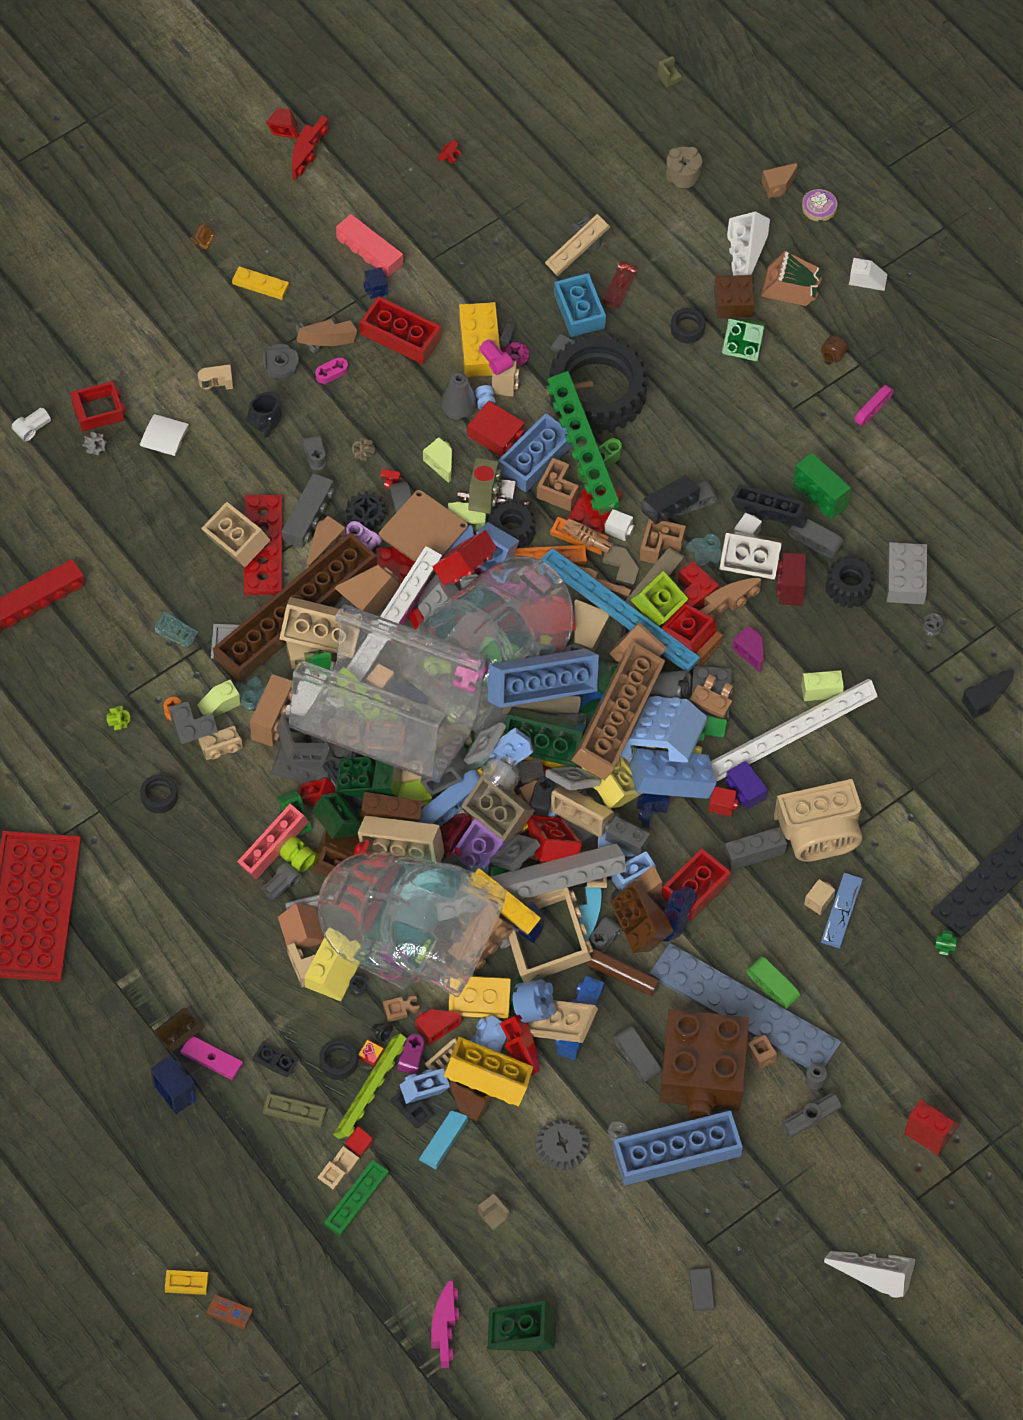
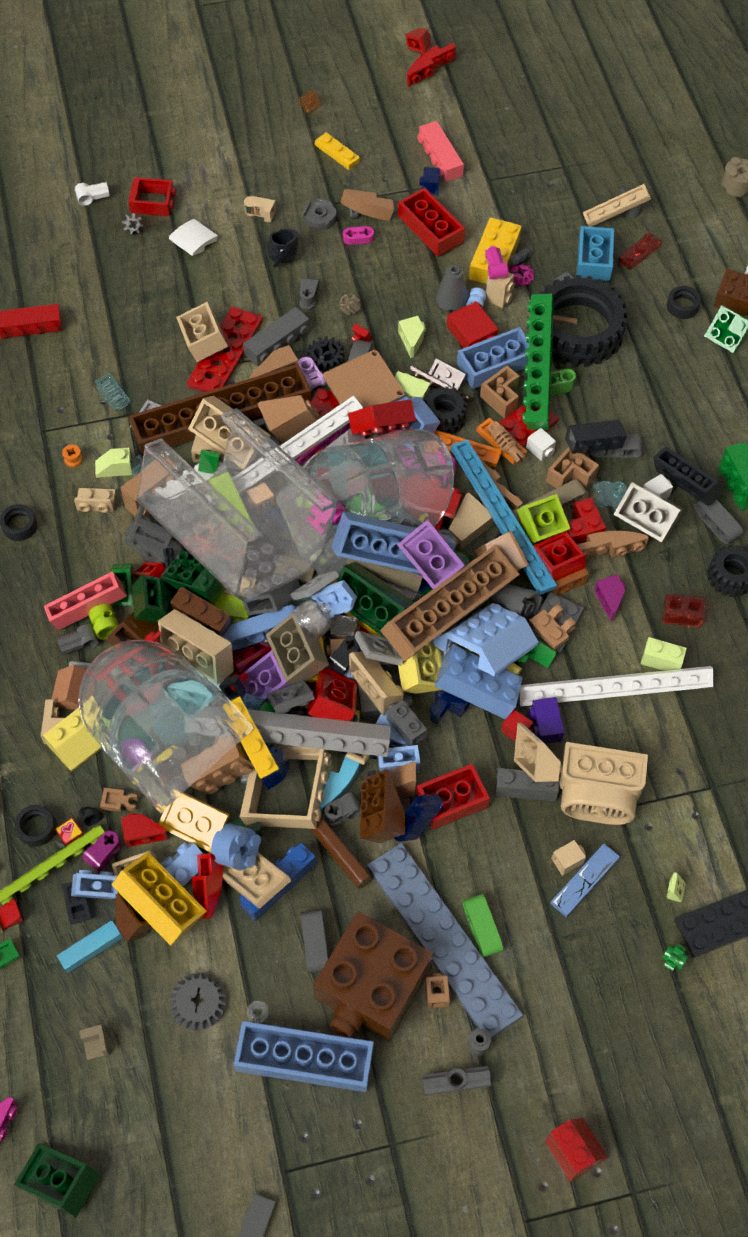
camera: 25 degrees right, 0 degrees up
lime gear [107,706,130,730] -> none
dark grey brick [167,701,218,744] -> none
black bush [349,975,367,995] -> none
red tile [437,139,461,163] -> none
olive brick [468,458,501,514] -> none
dark tan tile [602,545,639,587] -> none
dark red brick [776,553,806,606] -> none
none -> medium lavender slope [397,520,465,589]
none -> tan slope [514,723,562,782]
none -> clear red brick [662,594,704,627]
none -> yellowish green slope [667,872,685,902]

